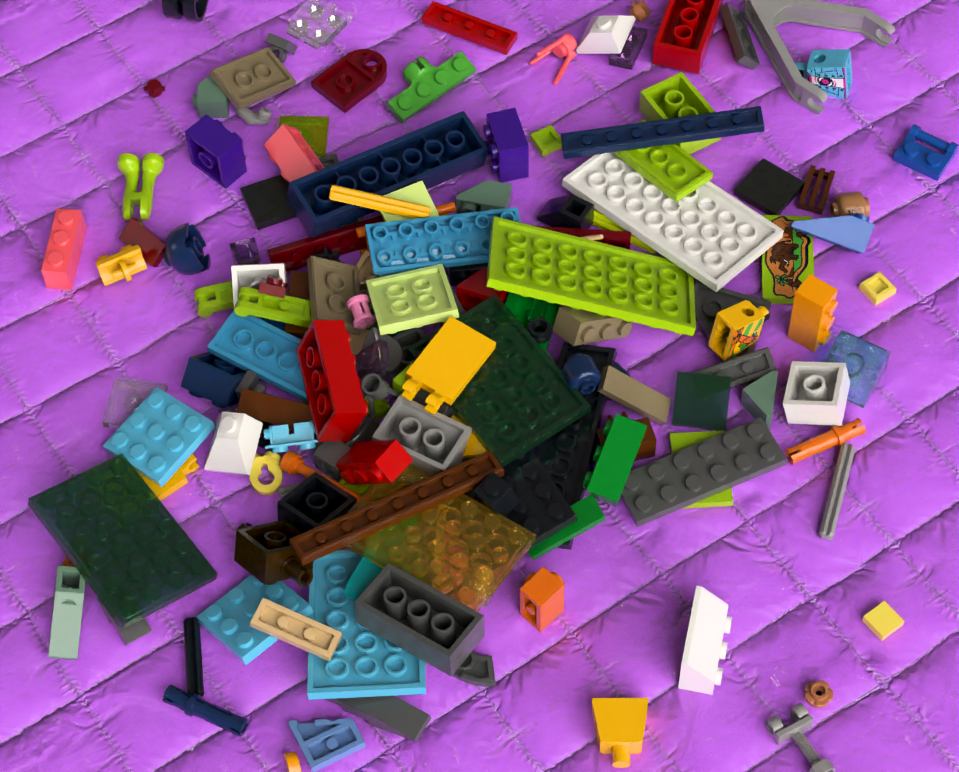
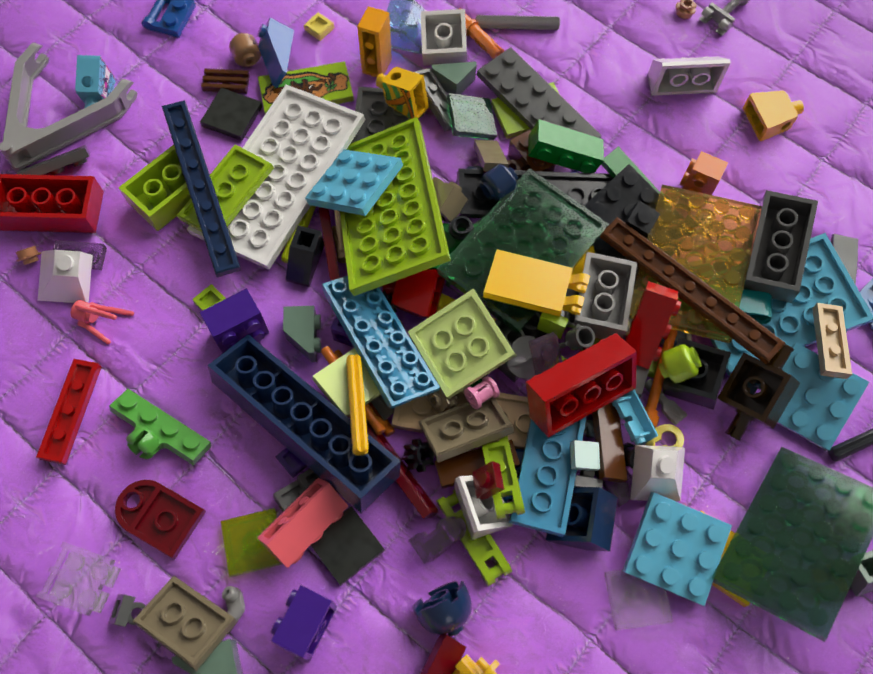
camera: 110 degrees left, 10 degrees up
none -> medium azure plate [305,150,403,216]
none -> light aqua tile [570,440,600,471]
none -> lime head [658,344,702,383]

